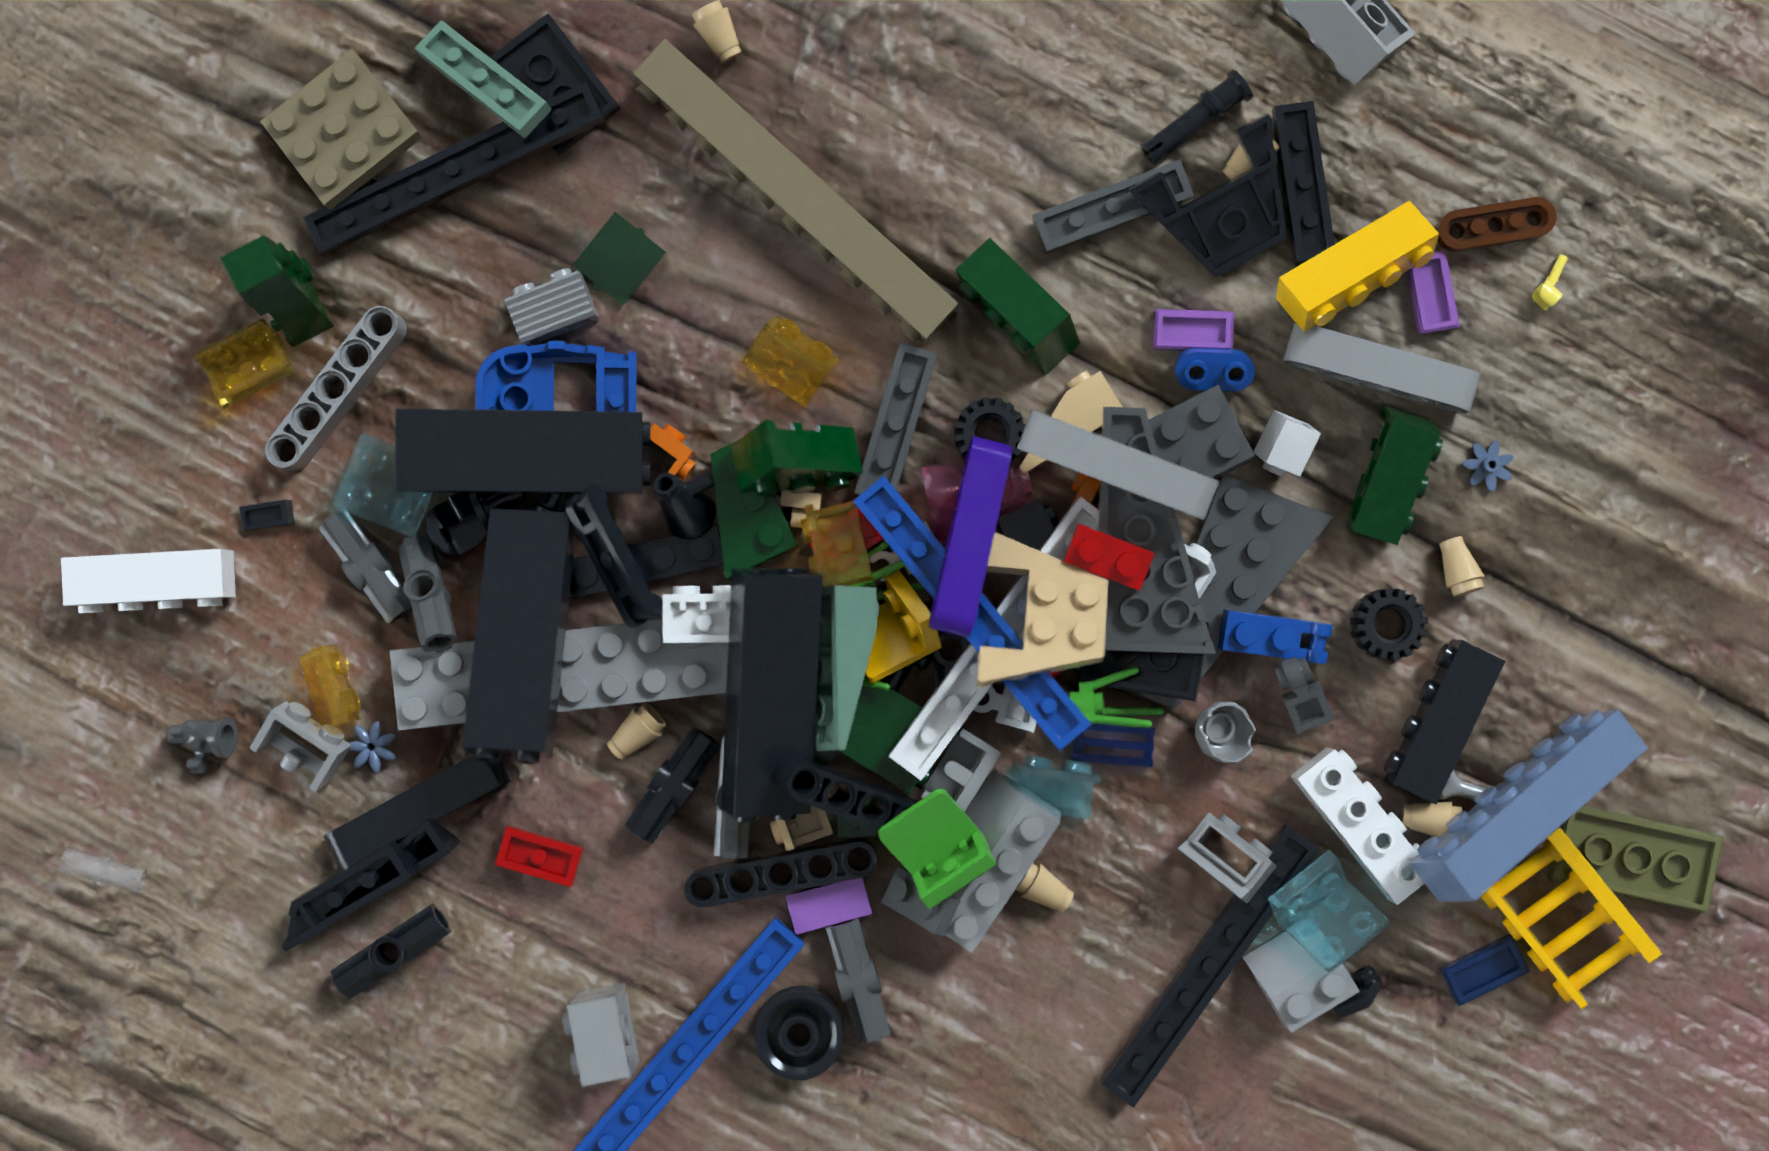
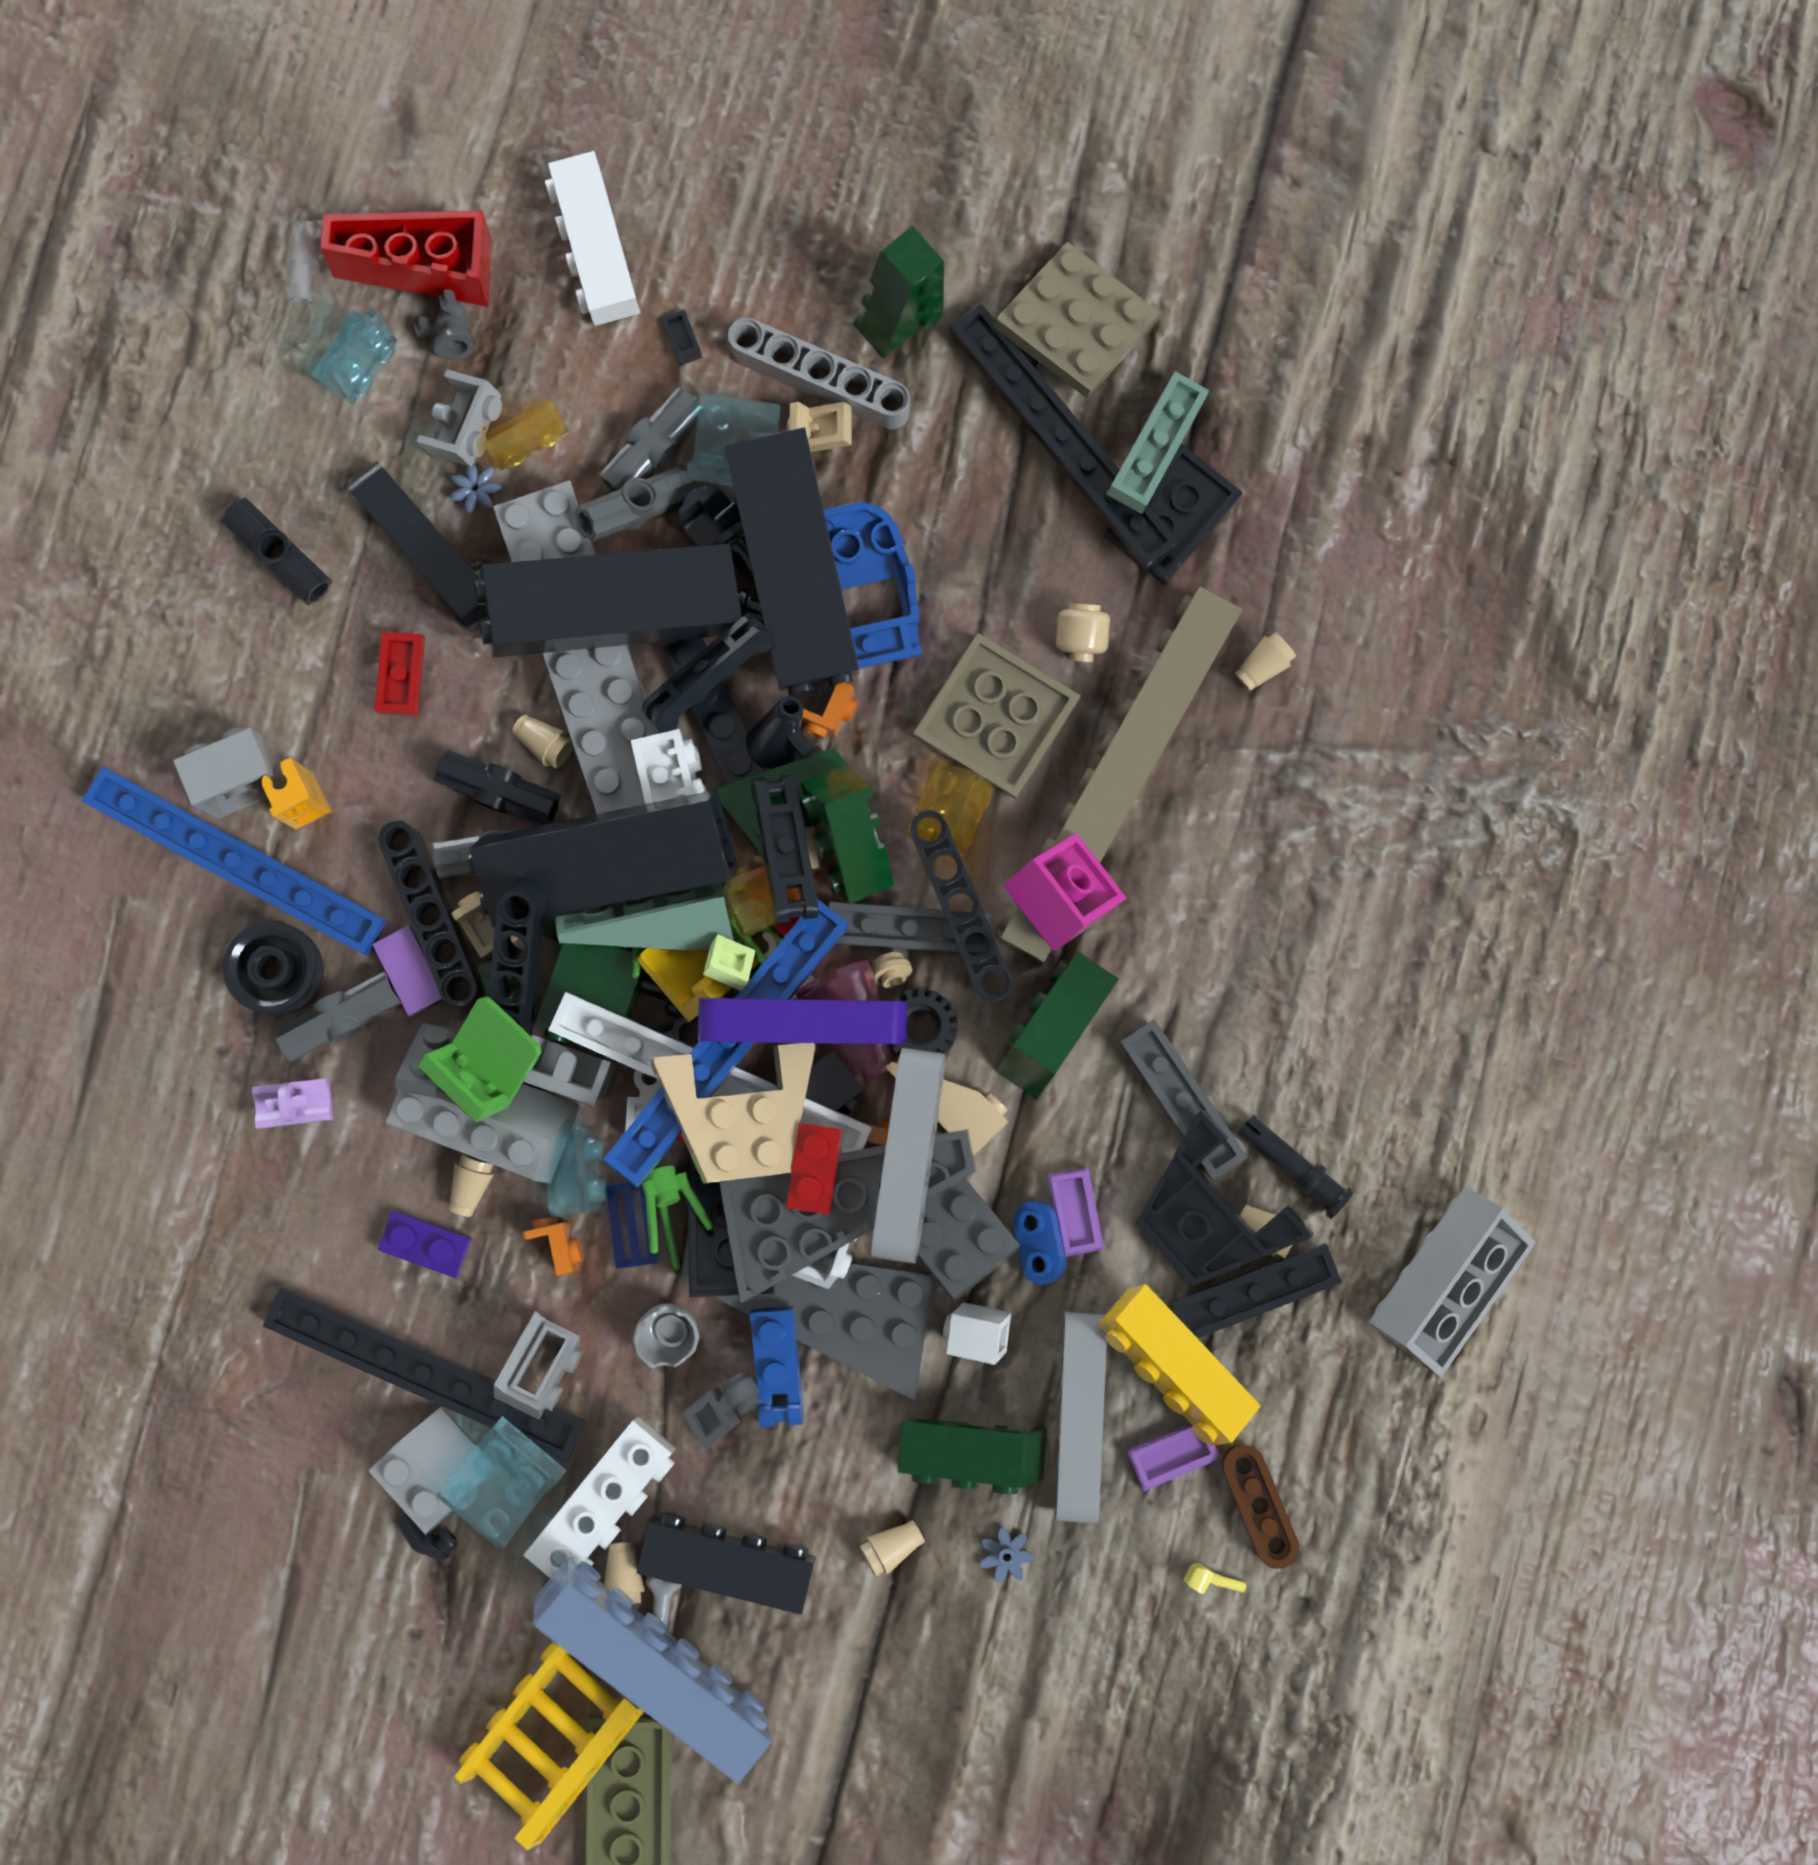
camera: 80 degrees right, 5 degrees down
clear yellow bracket [194,319,295,409] -> none
black wedge [282,818,460,952] -> none
light grey brick [504,268,599,346] -> none
clear green piece [573,212,666,306] -> none
black tyre [1350,588,1429,660] -> none
dark blue tile [1438,934,1530,1006] -> none
none -> lavender hips [252,1078,333,1129]
none -> light orange hinge [262,758,332,830]
none -> clear light blue bracket [310,307,397,405]
none -> red wedge [321,211,492,307]
none -> dark purple plate [378,1211,473,1278]
none -> orange bracket [522,1216,583,1276]
none -> yellowish green plate [703,934,755,991]
none -> black plate [751,774,818,923]
none -> tan bracket [787,402,851,452]
none -> tan plate [871,952,912,988]
none -> black beam [910,810,1012,1002]
none -> dark tan plate [913,633,1081,800]
none -> dark pink slope [1003,833,1127,951]
none -> tan head [1056,603,1110,662]

